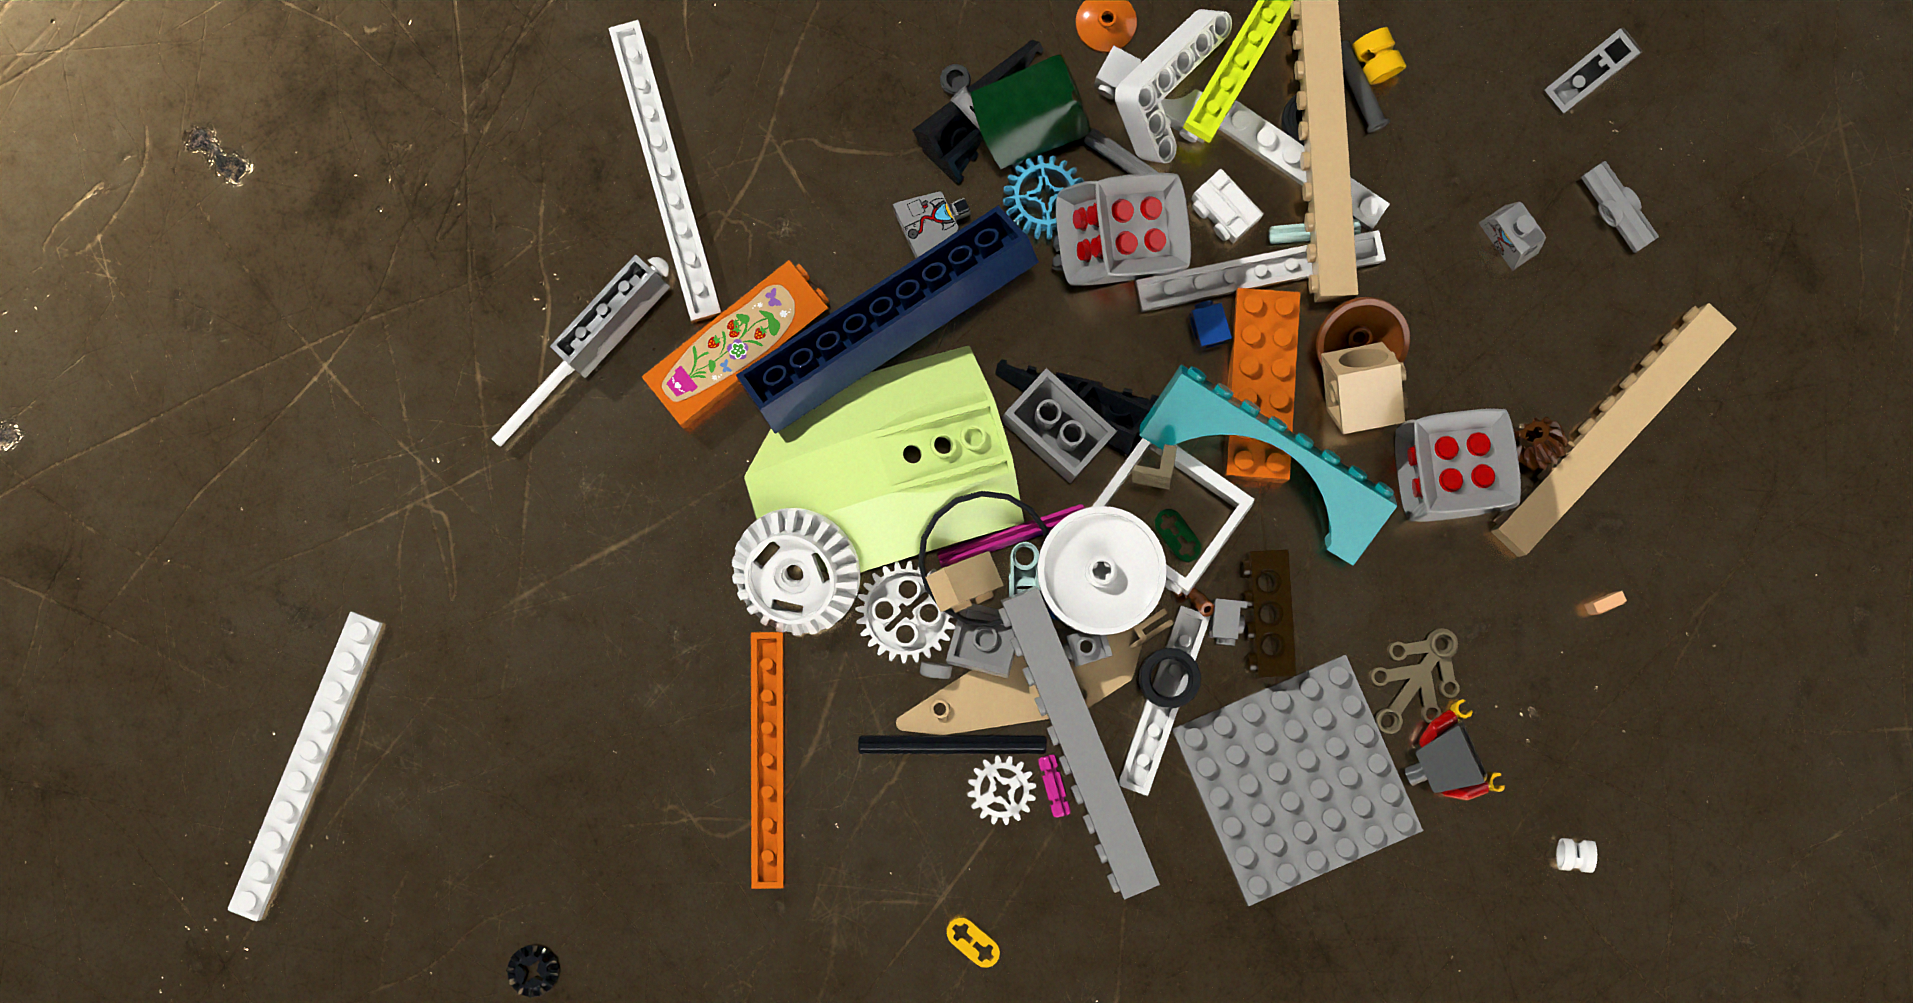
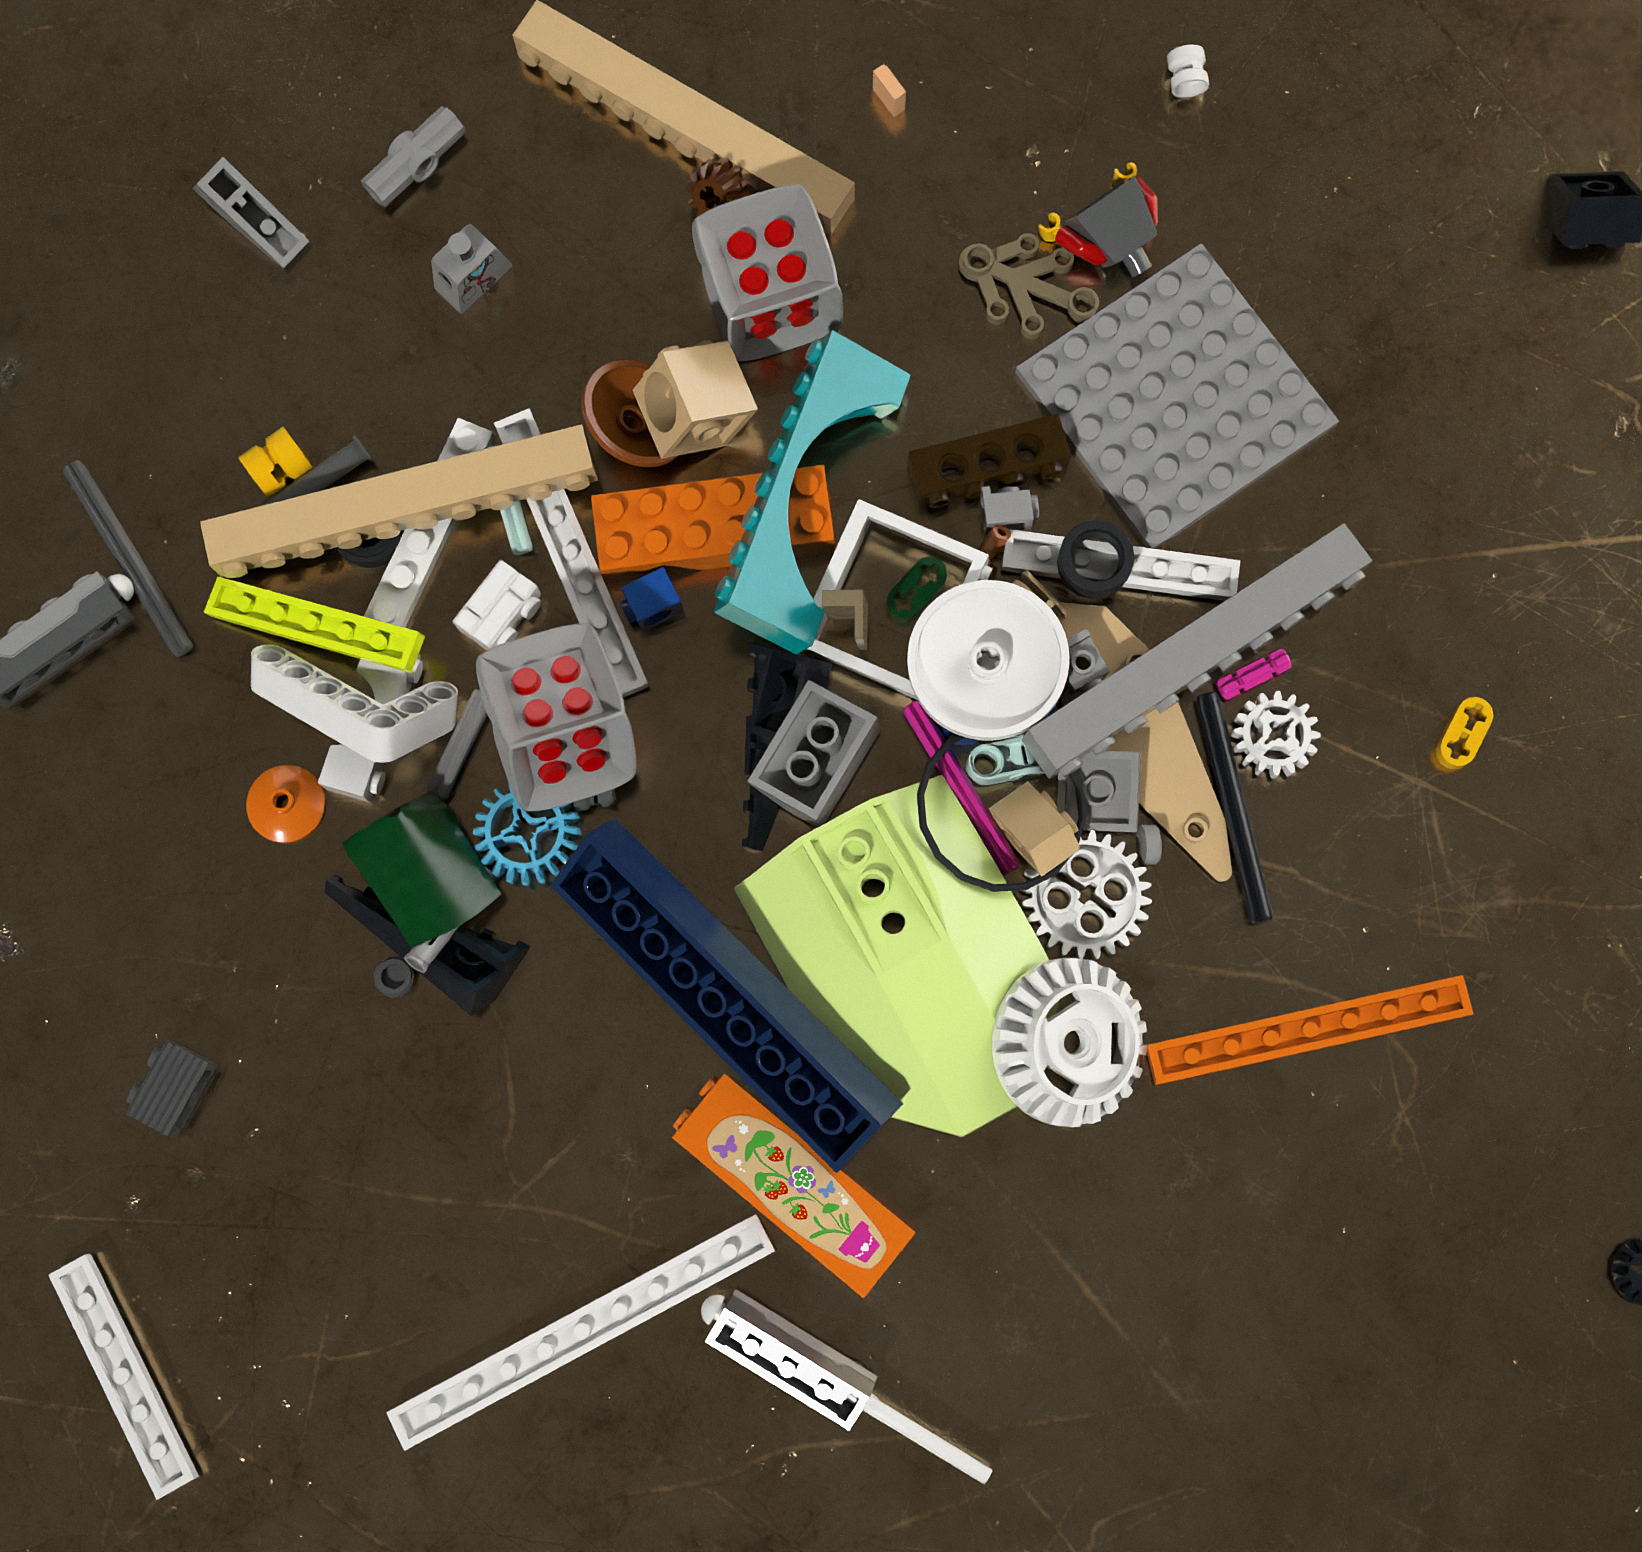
camera: 95 degrees left, 5 degrees down
light grey torso [893,191,971,258] -> none

